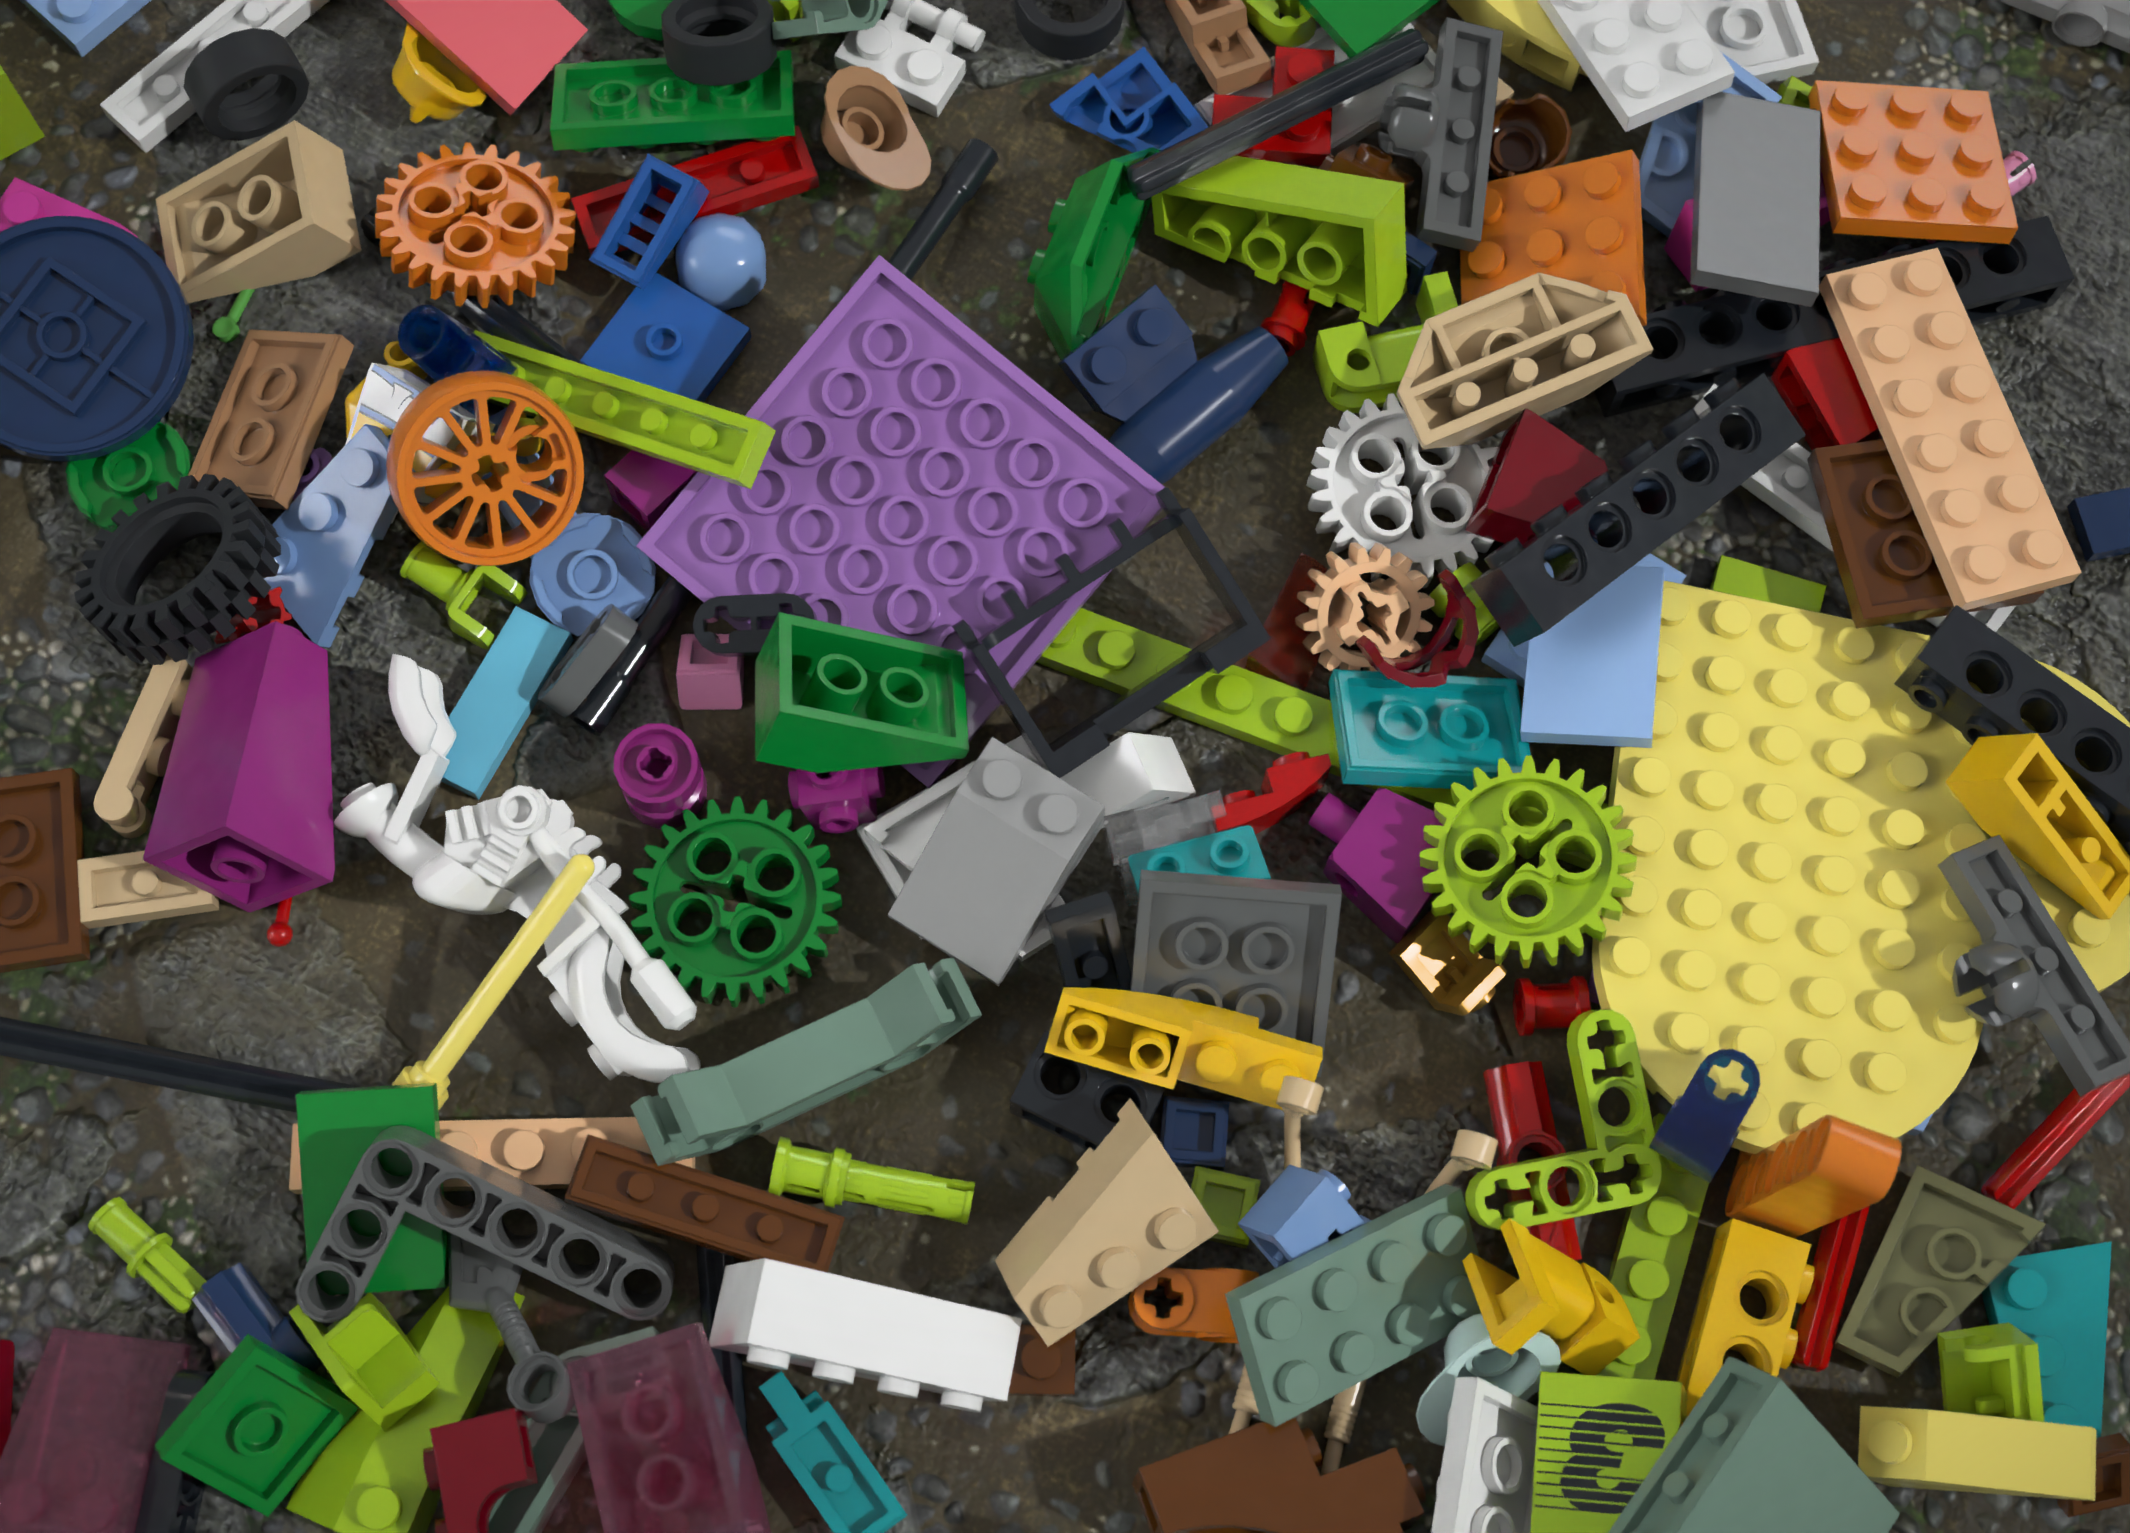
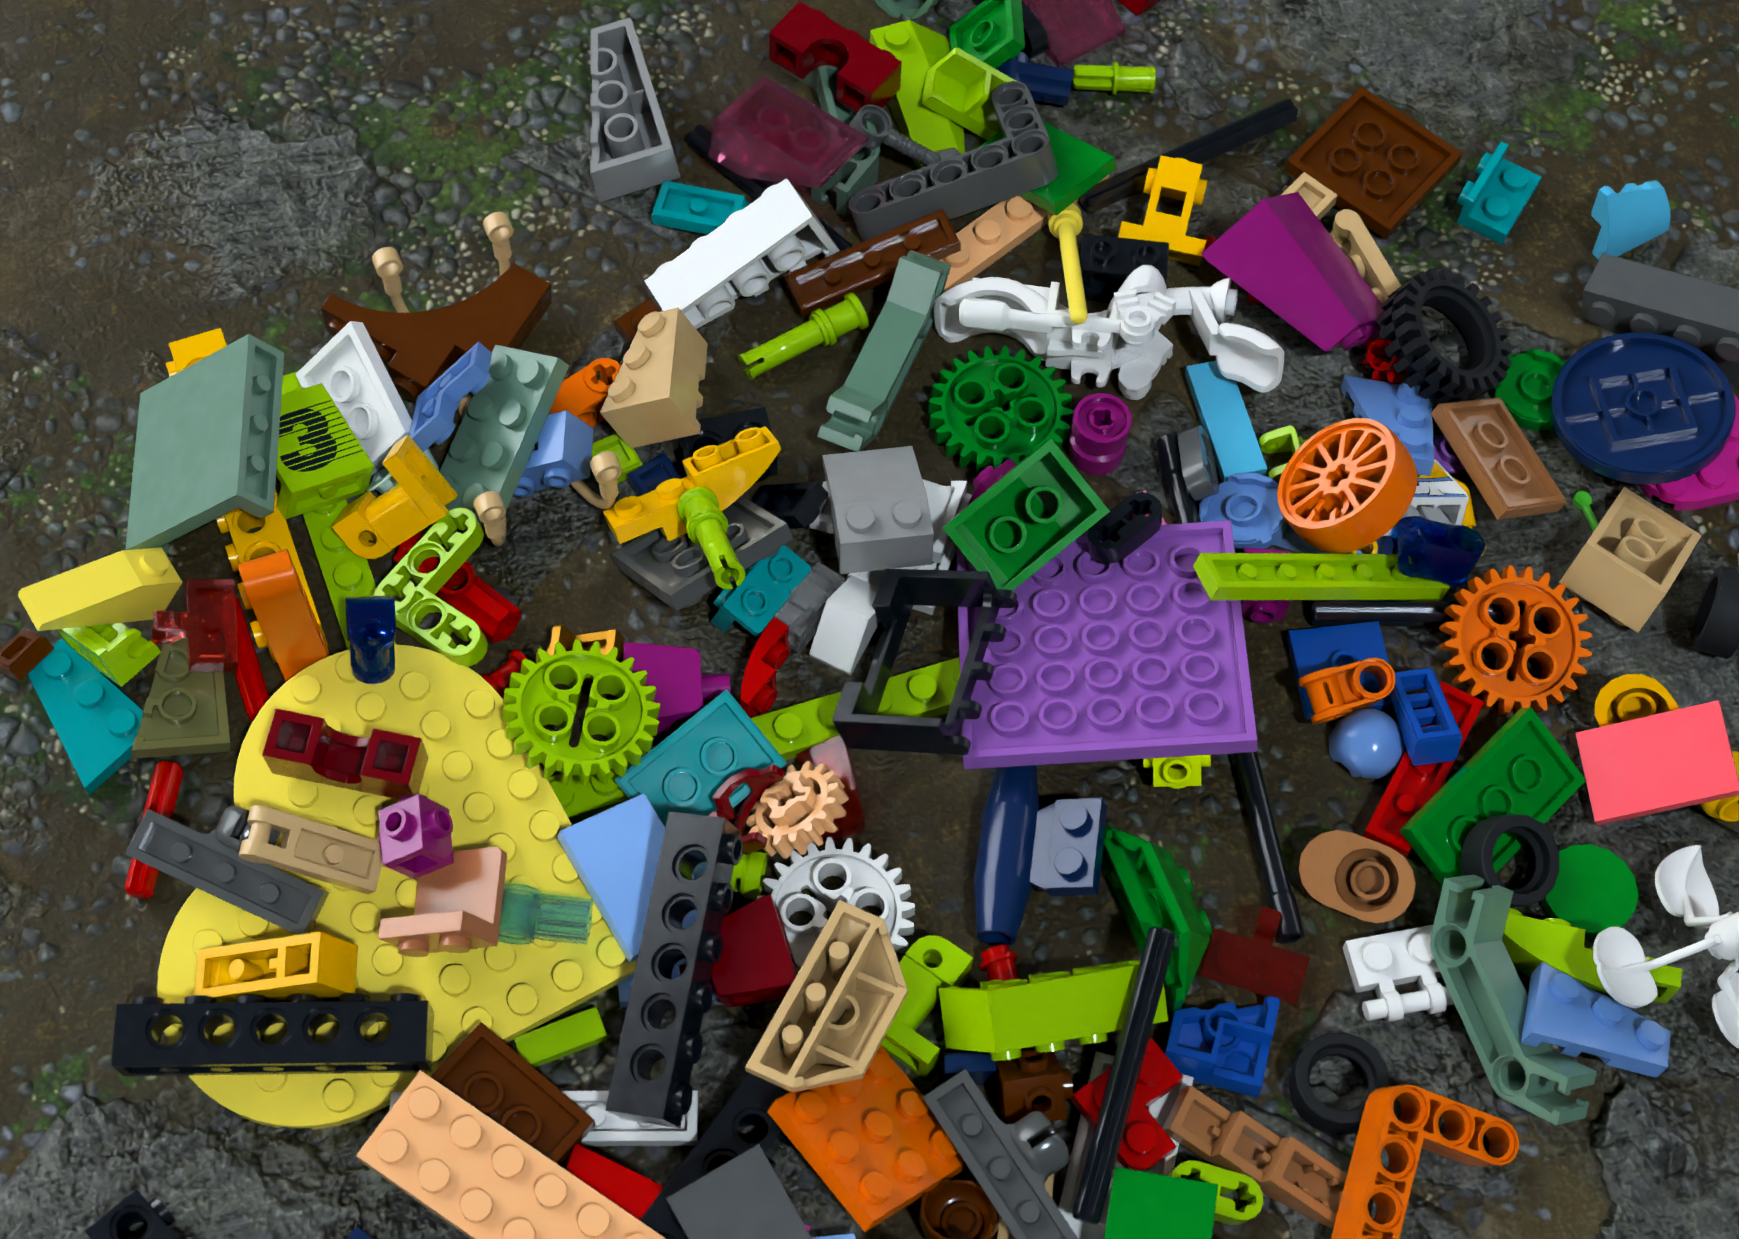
camera: 140 degrees right, 10 degrees down
none -> clear red plate [151,579,239,672]
none -> tan plate [238,806,382,894]
none -> dark red arch [262,709,429,799]
none -> magenta brick [378,794,454,879]
none -> nougat bracket [378,847,507,957]
none -> medium blue plate [409,341,492,452]
none -> clear light blue piece [498,884,593,945]
none -> lime pin [677,487,746,590]
none -> black brick [1079,234,1169,303]
none -> yellow tile [1118,155,1208,267]
none -> clear red plate [1200,906,1310,1005]
none -> orange piece [1298,657,1396,725]

